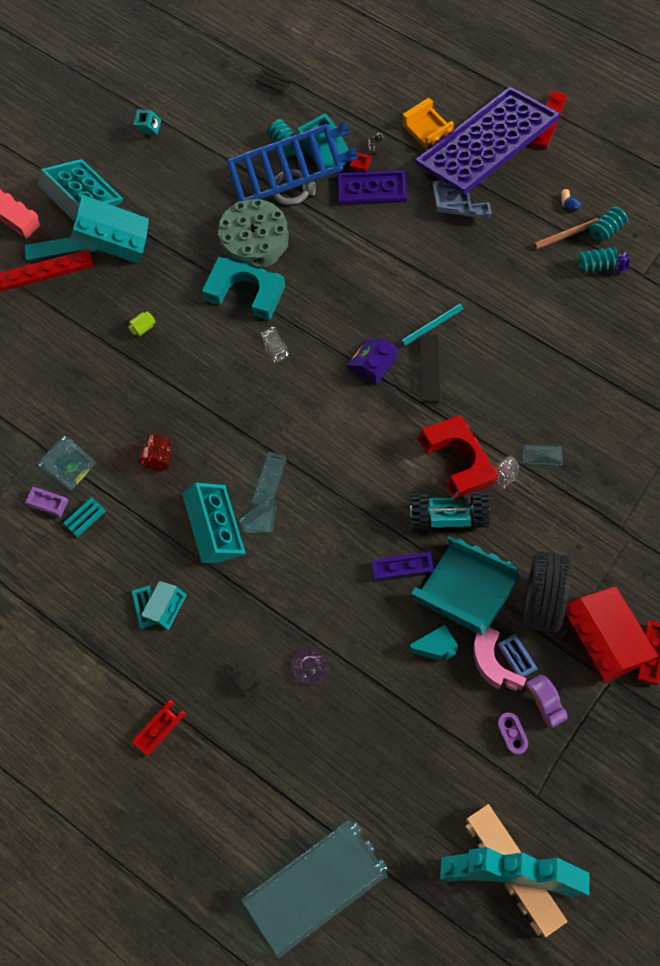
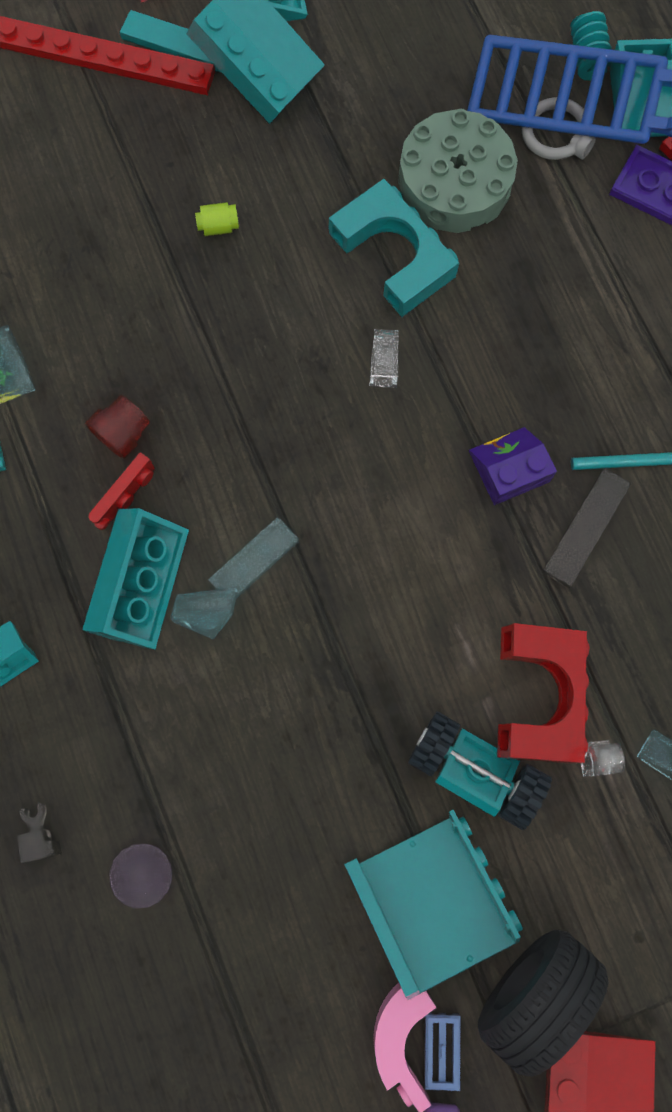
camera: 25 degrees right, 10 degrees up
dark purple plate [372,552,434,581] -> none
teal slope [409,625,458,660] -> none
none -> red hinge [89,452,155,530]

